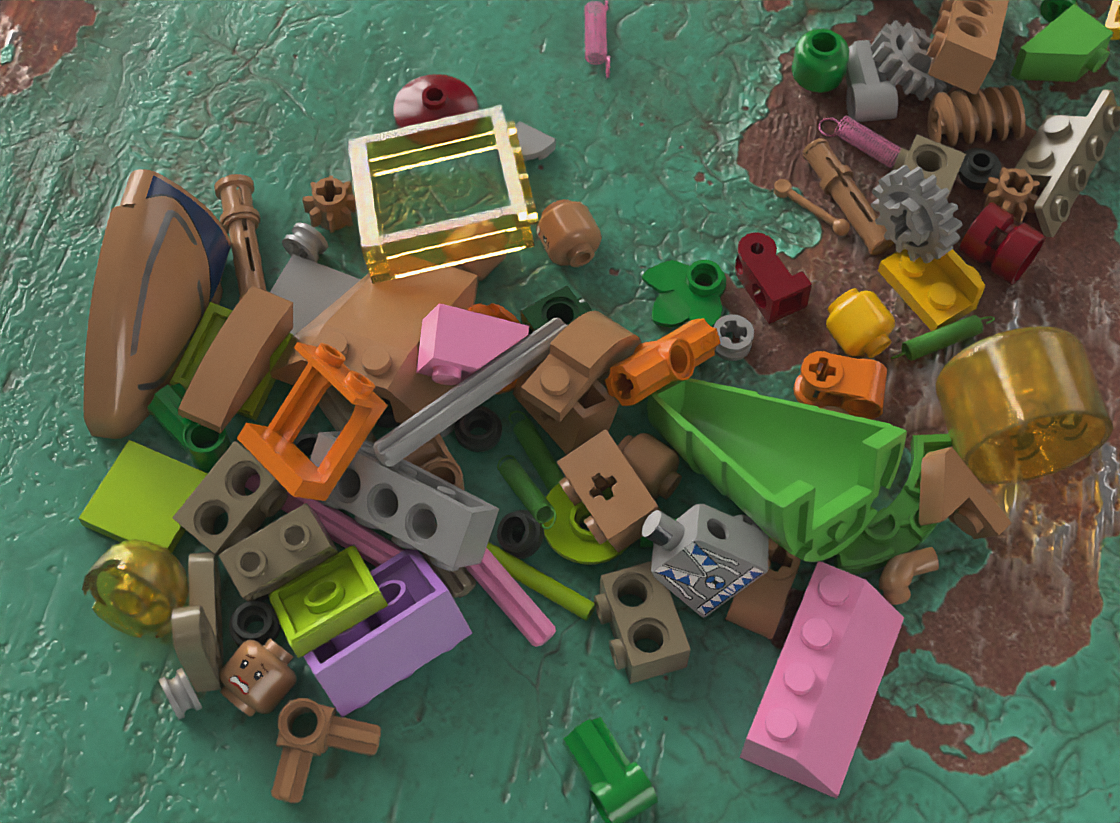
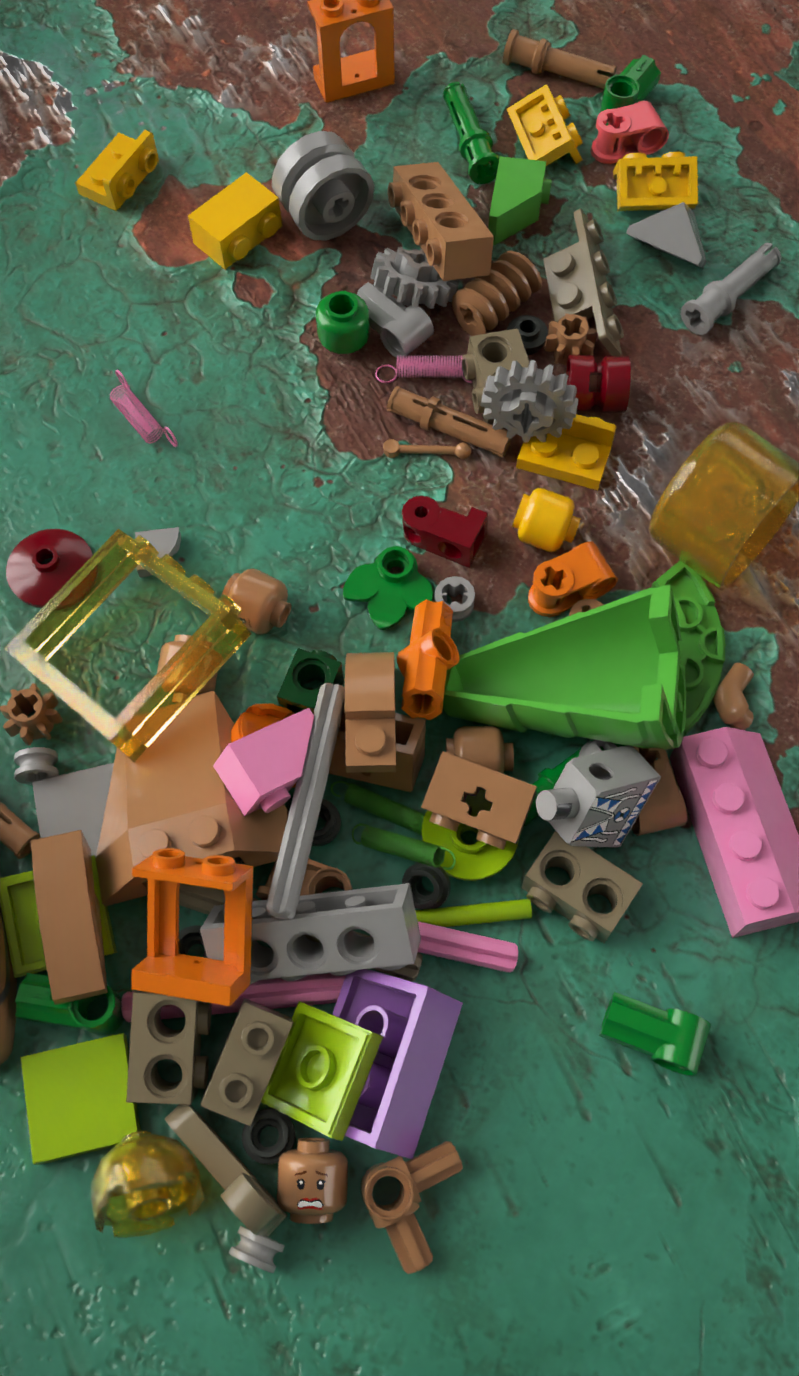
camera: 35 degrees left, 5 degrees up
bright green piece [890,315,995,361] -> none
medium nougat slope [919,447,1011,539] -> none

